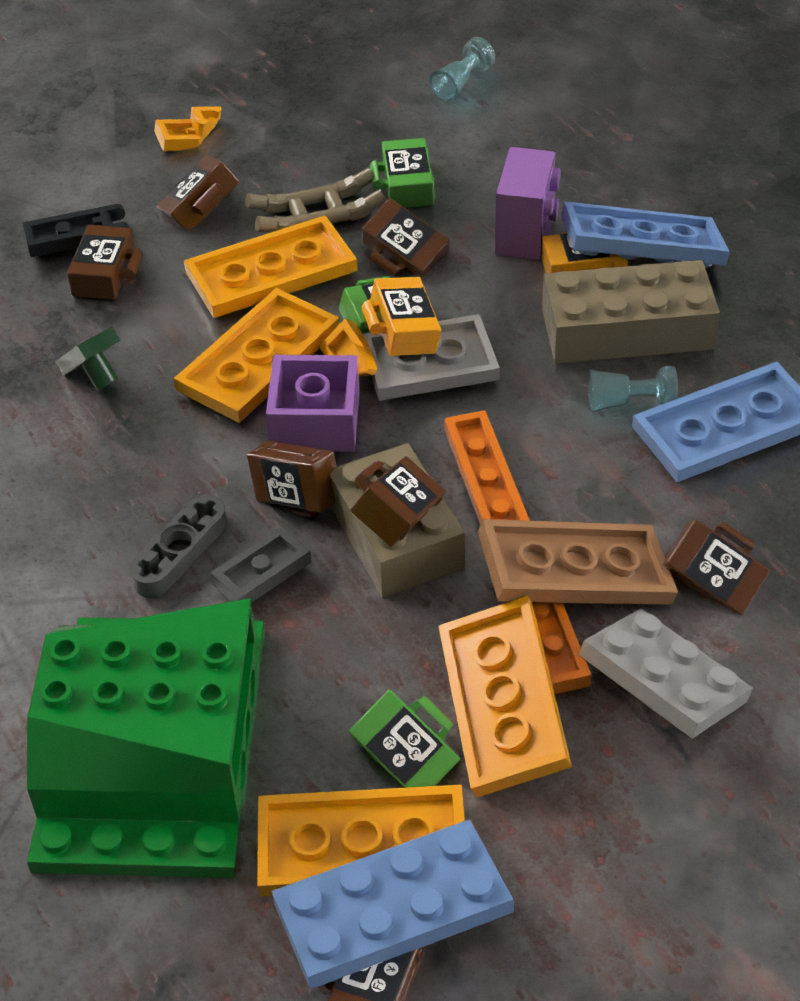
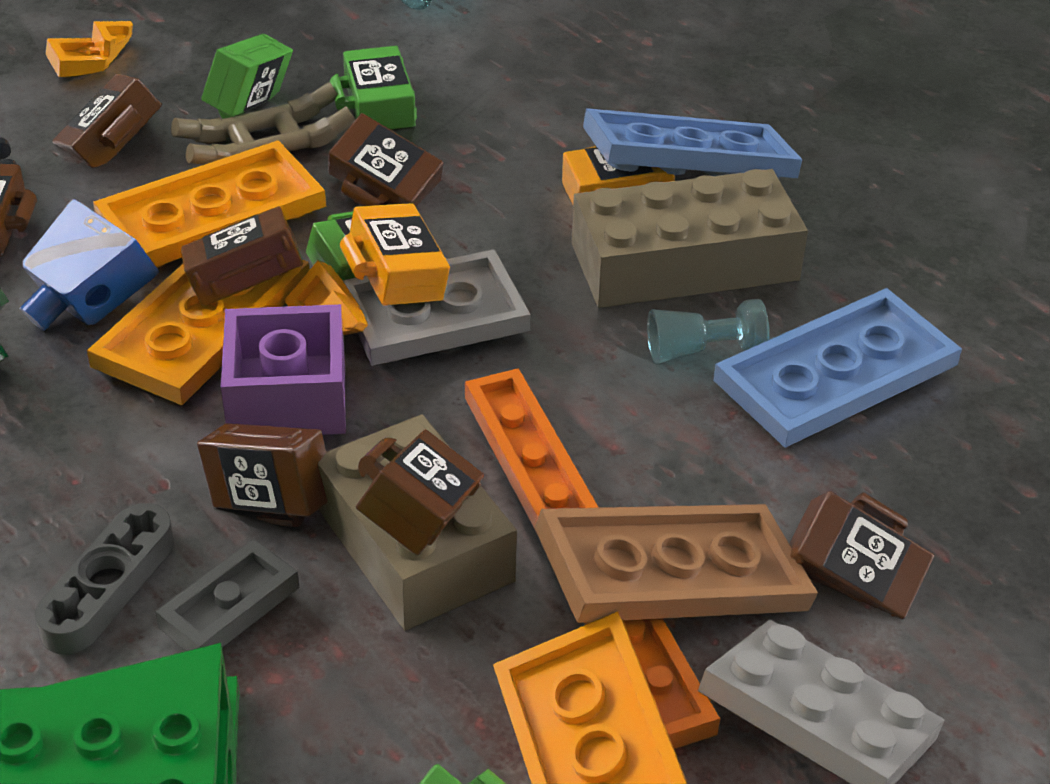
camera: 10 degrees left, 5 degrees down
medium lavender brick [495,147,561,260] -> none
none -> blue torso [19,199,160,331]
none -> reddish brown piece [181,206,303,306]
none -> bright green piece [201,34,293,119]

